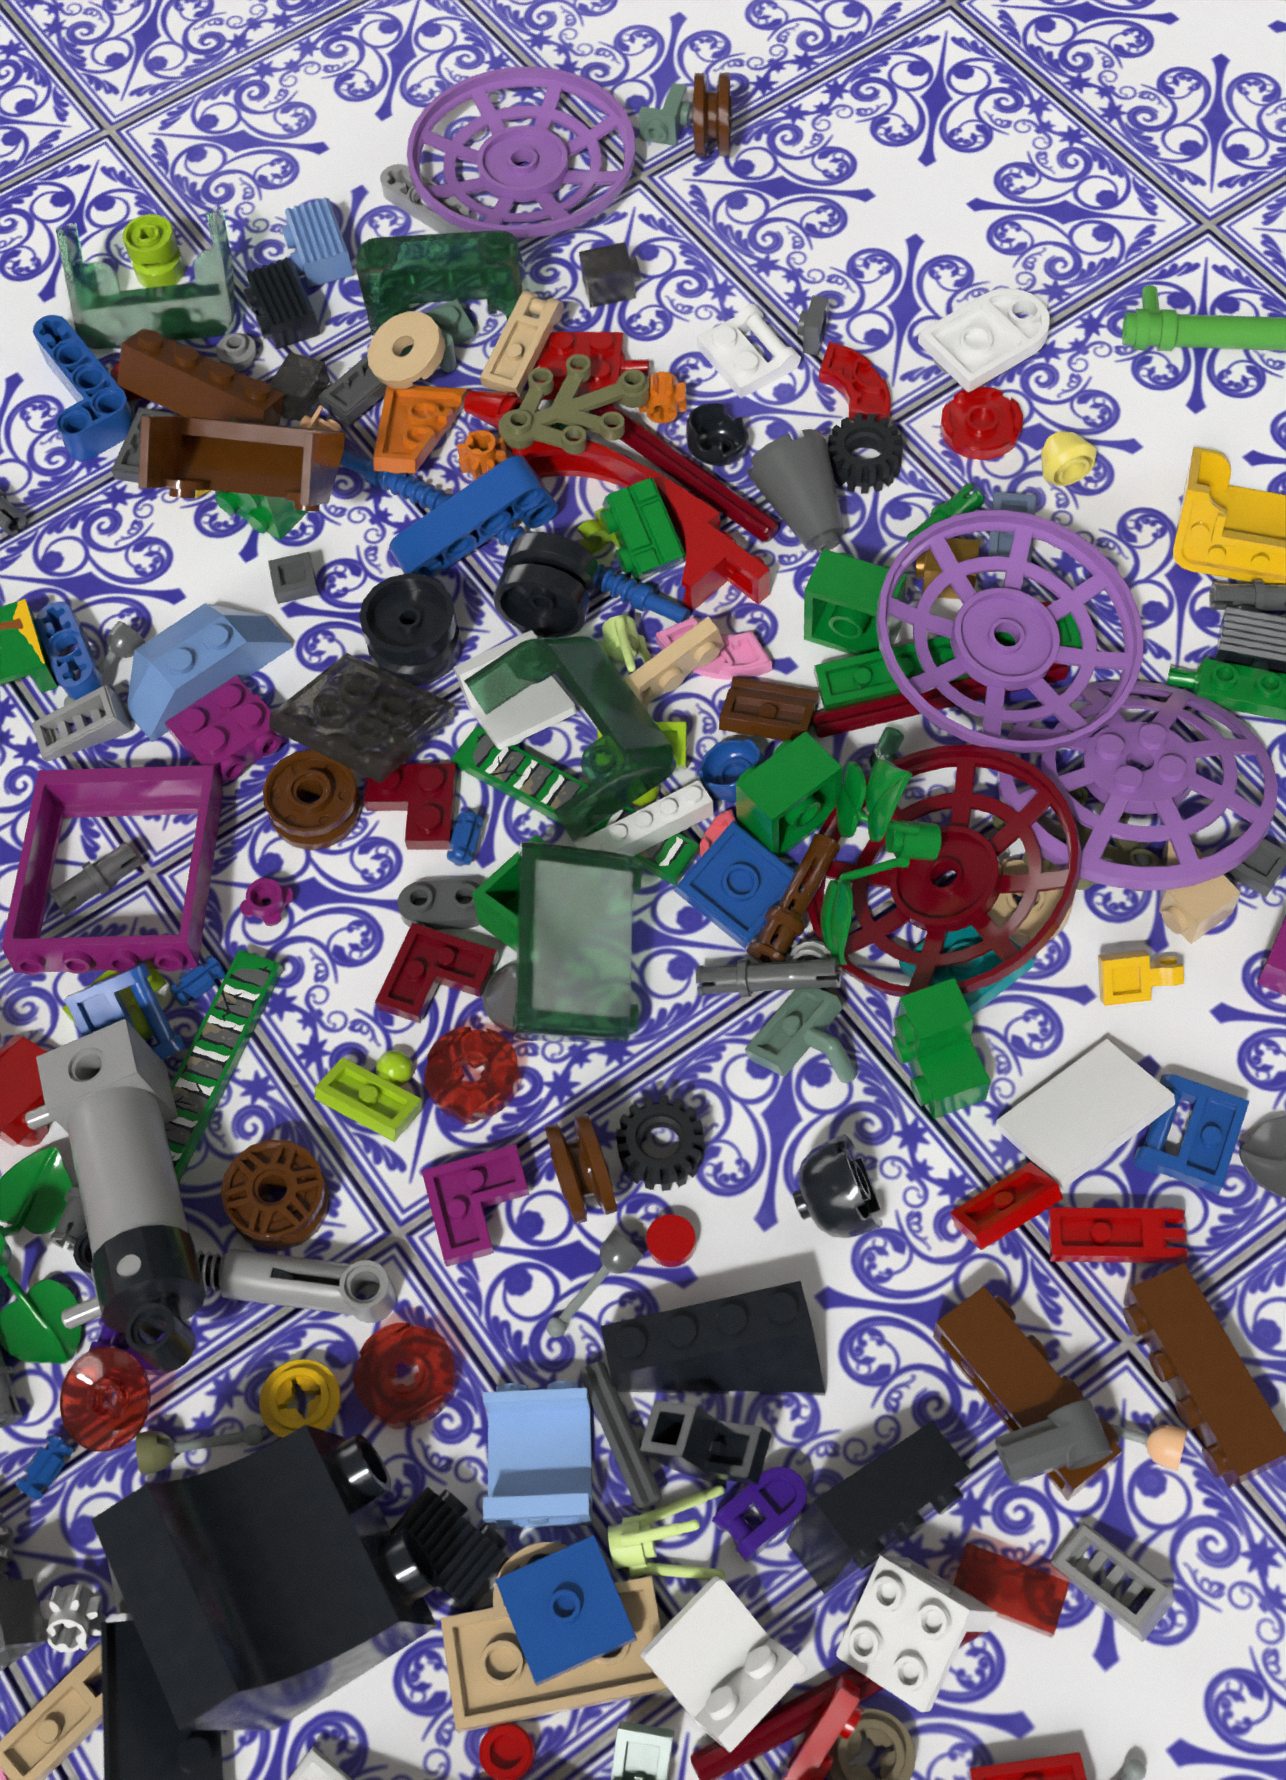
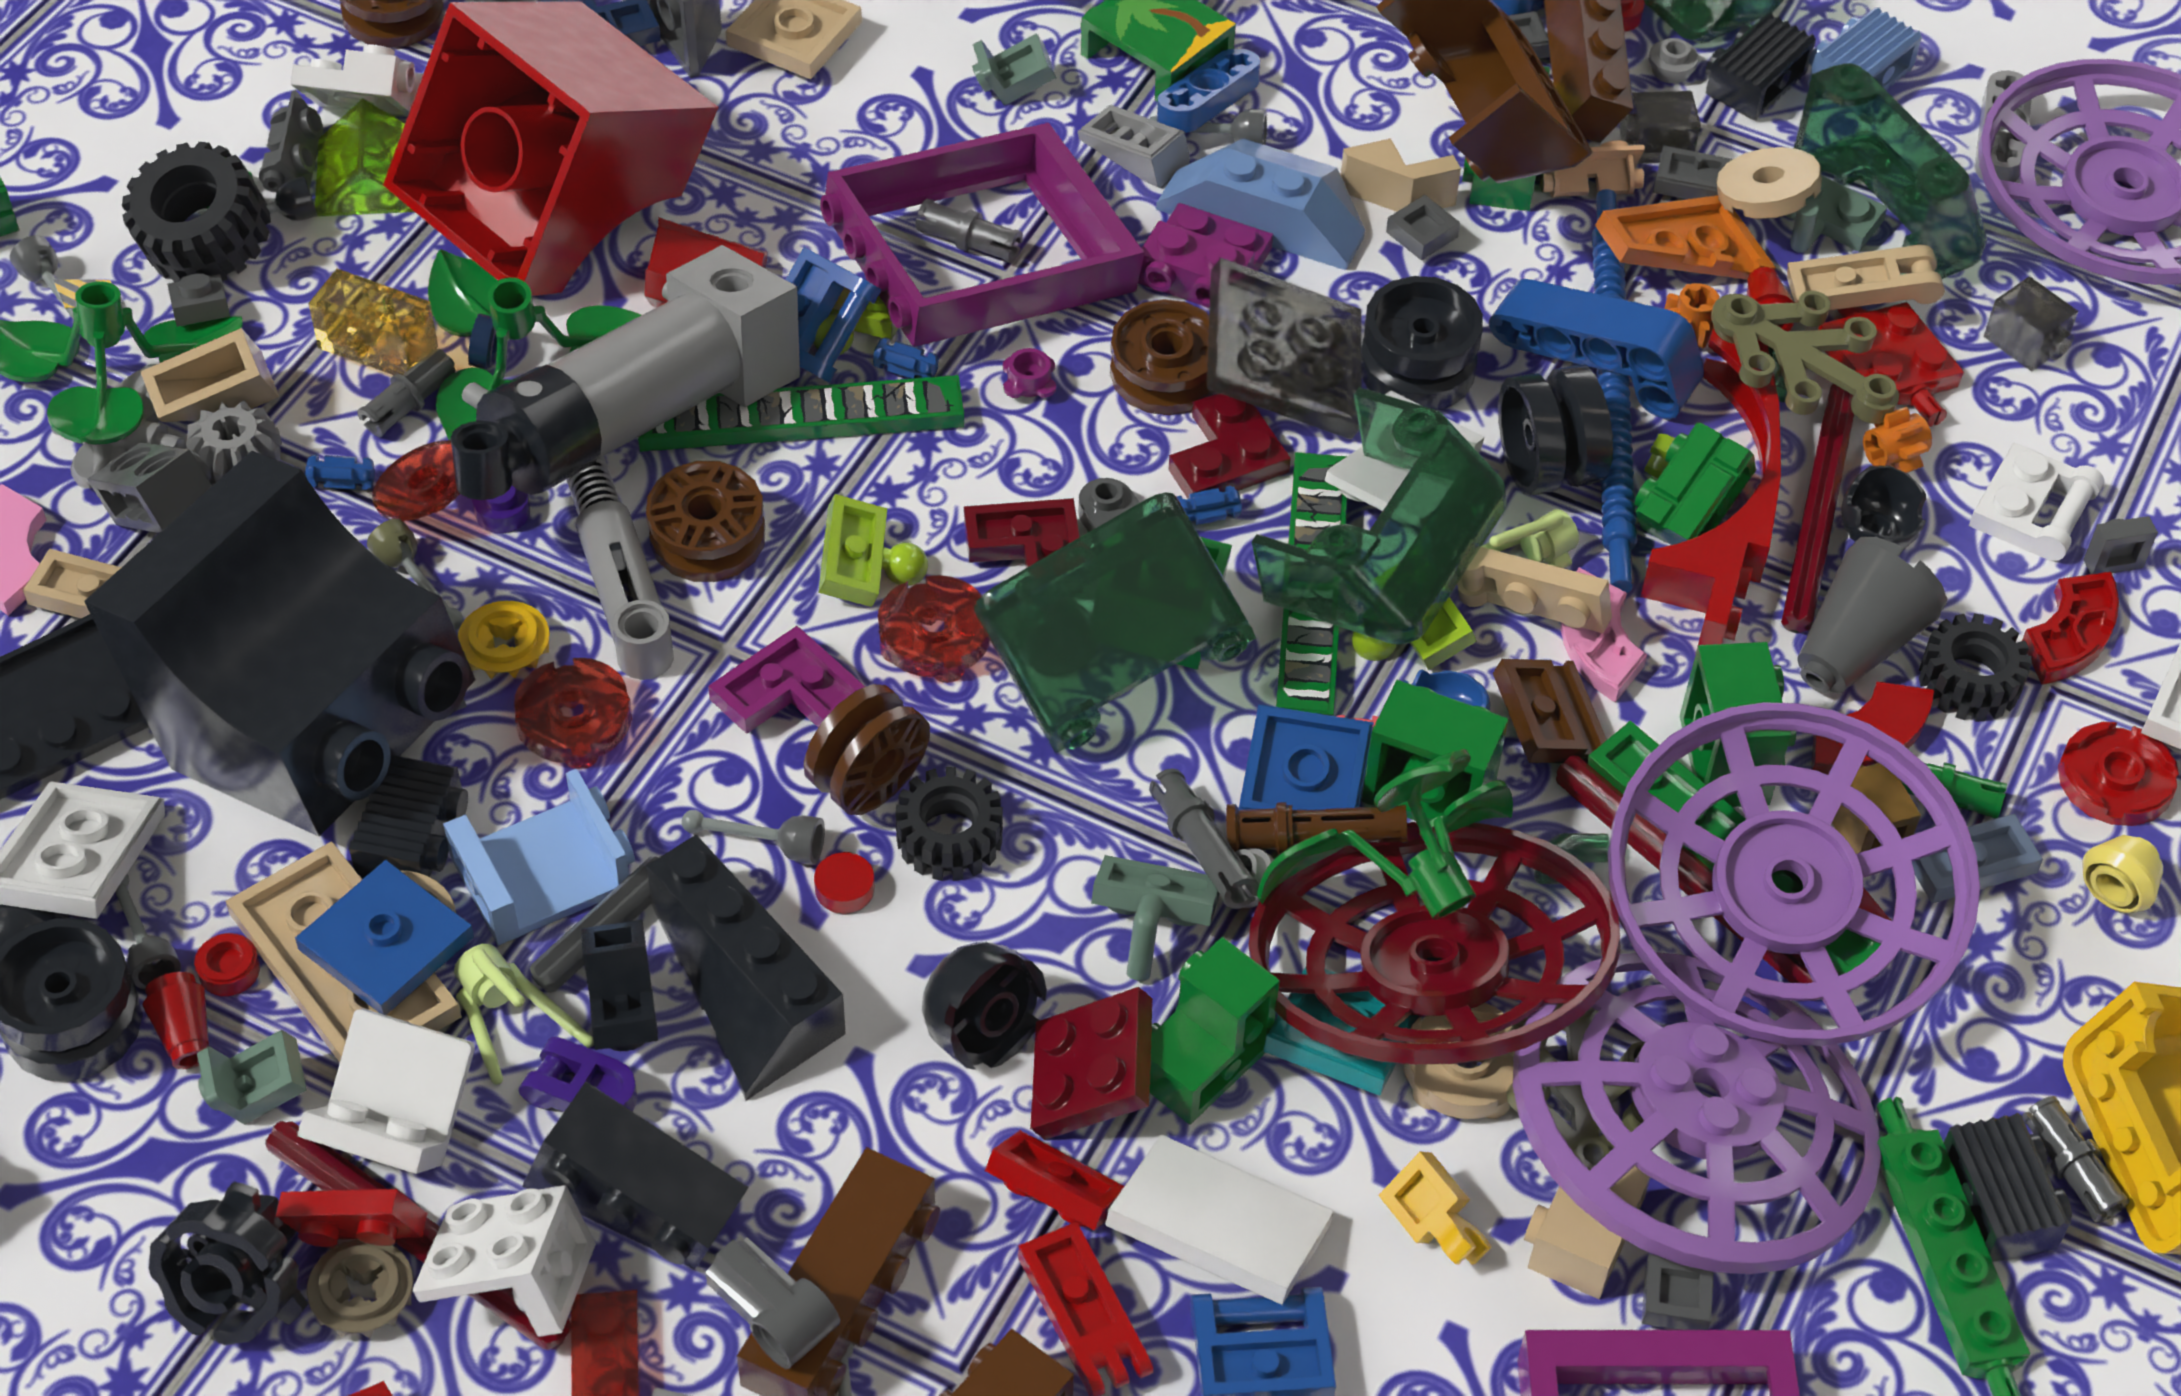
camera: 55 degrees right, 10 degrees down
white piece [574,780,714,876] -> none
none -> dark red plate [1030,987,1153,1140]
none -> tan slope [1341,138,1461,212]
none -> red tile [1811,681,1934,775]

